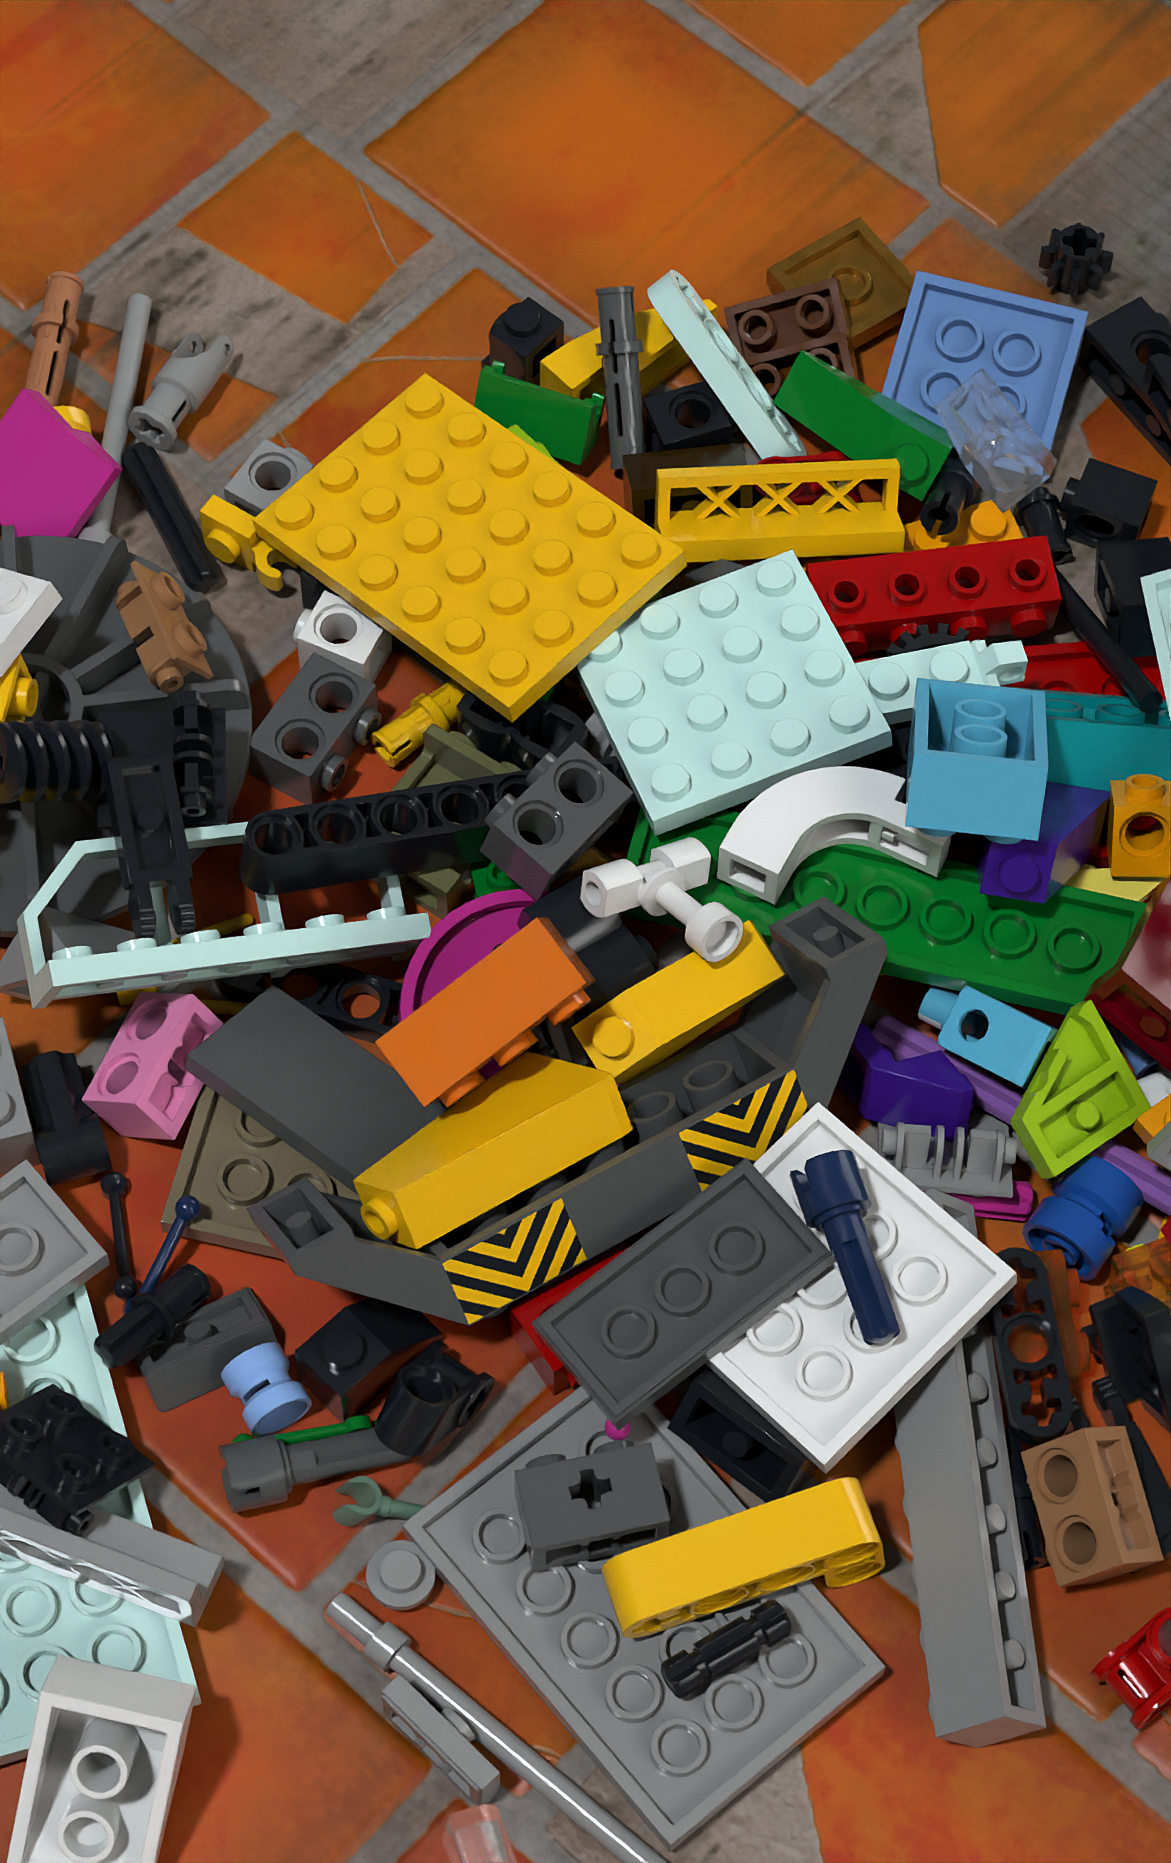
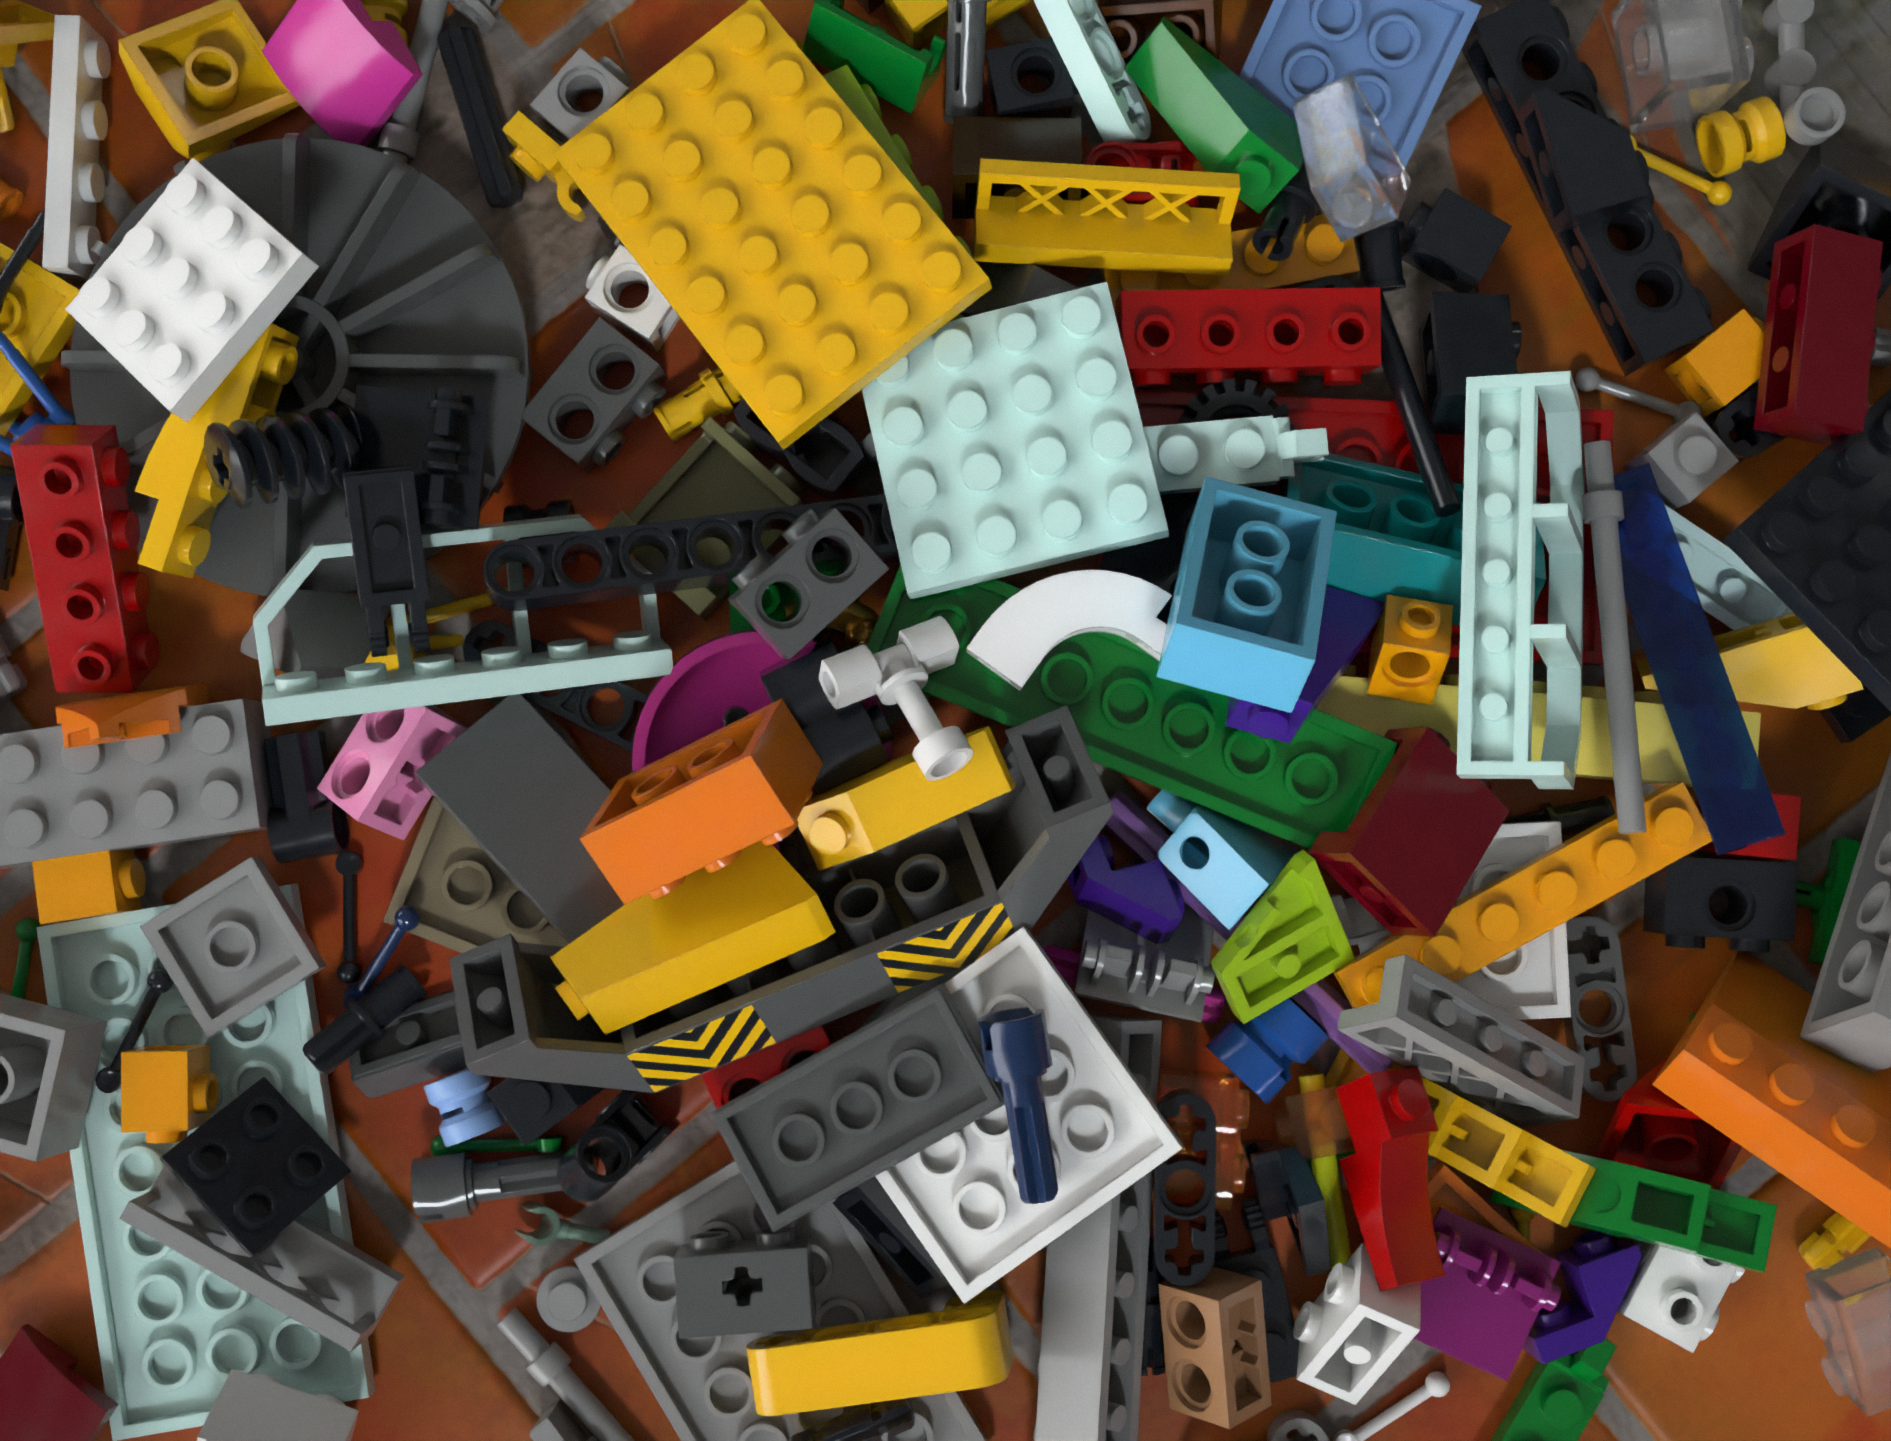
camera: 10 degrees right, 25 degrees up
medium nougat hinge [115,560,214,693] -> none

